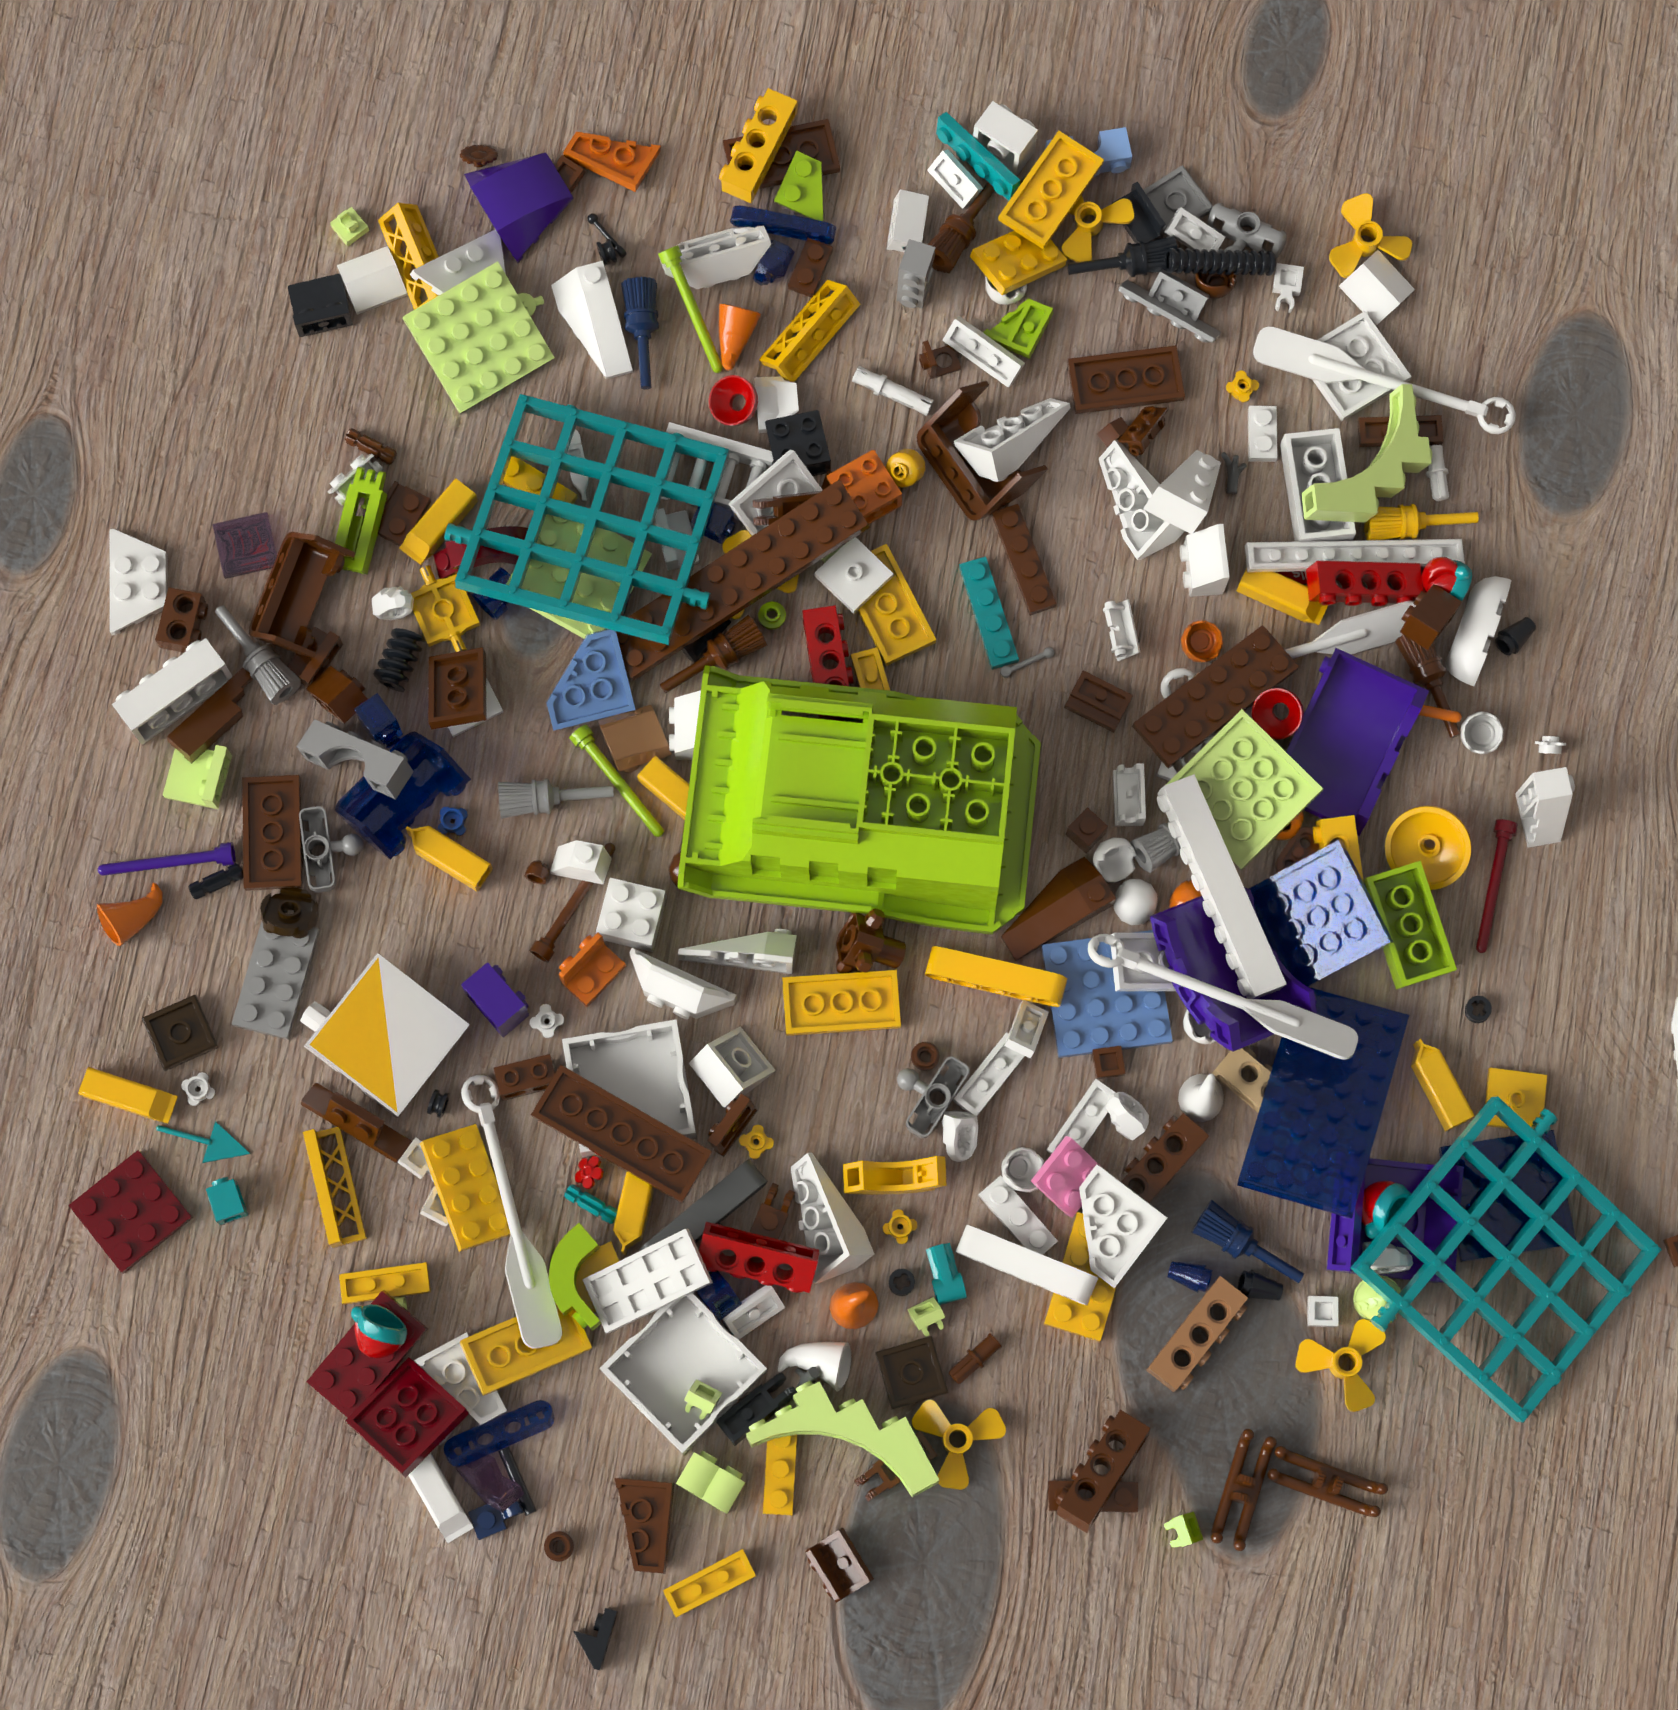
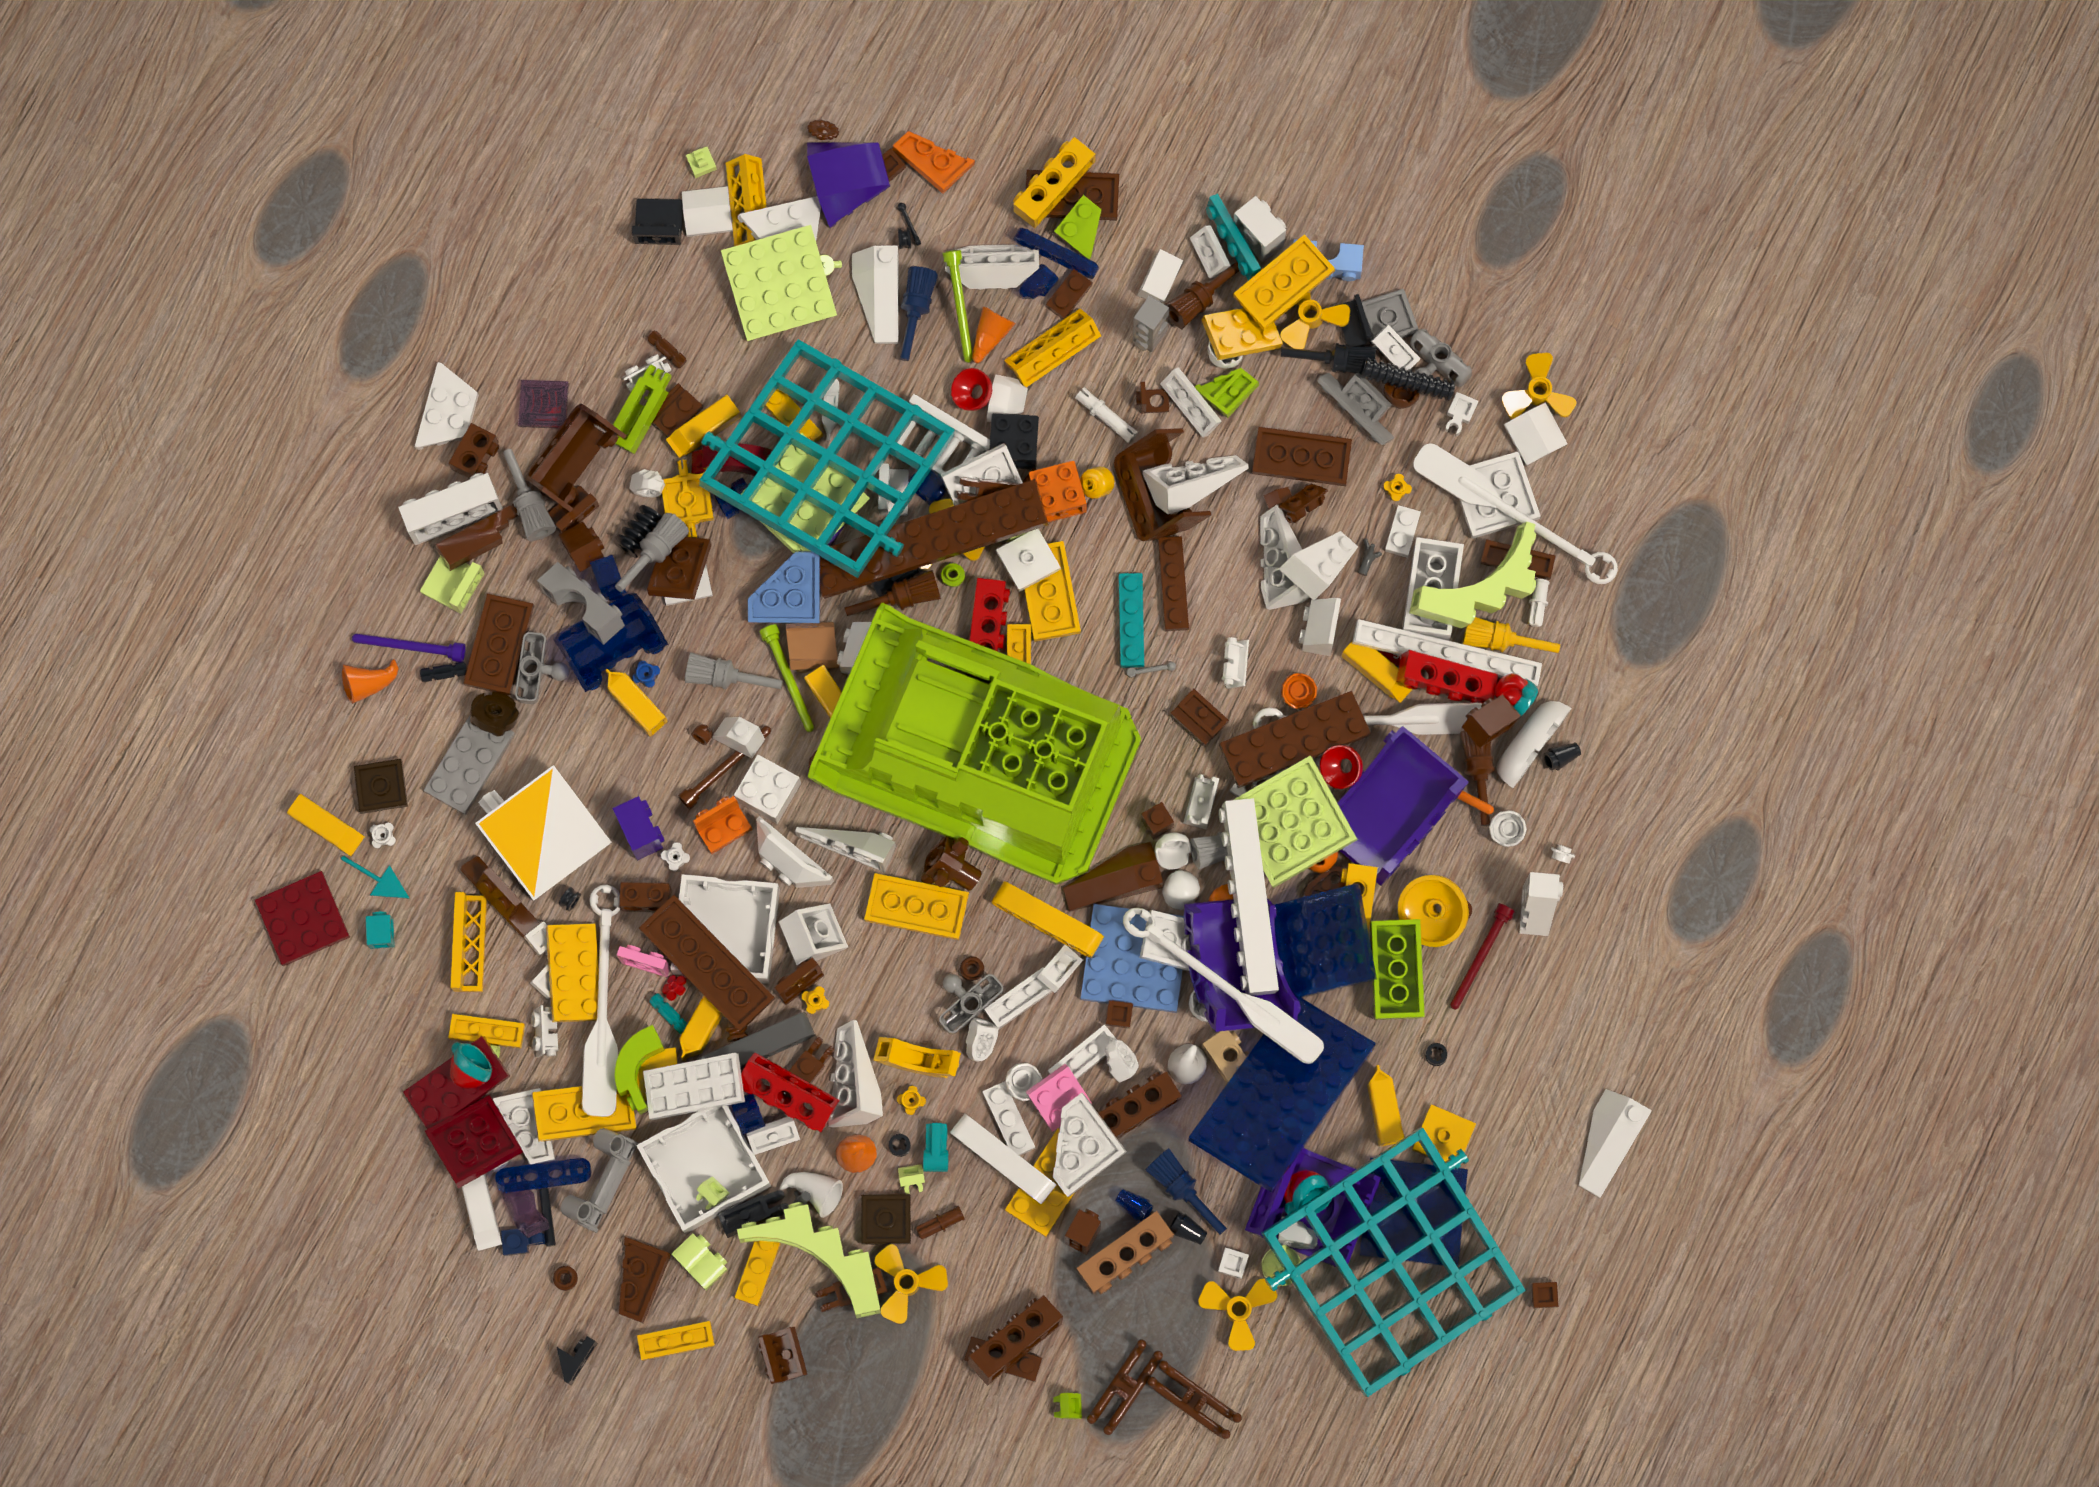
camera: 20 degrees right, 0 degrees up
none -> white hinge [531,1005,558,1058]
none -> light grey piece [561,1128,639,1233]
none -> light grey piece [615,513,689,592]
none -> bright pink plate [617,945,670,978]
none -> reddish brown bush [726,1026,749,1042]
none -> reddish brown brick [1065,1209,1101,1256]

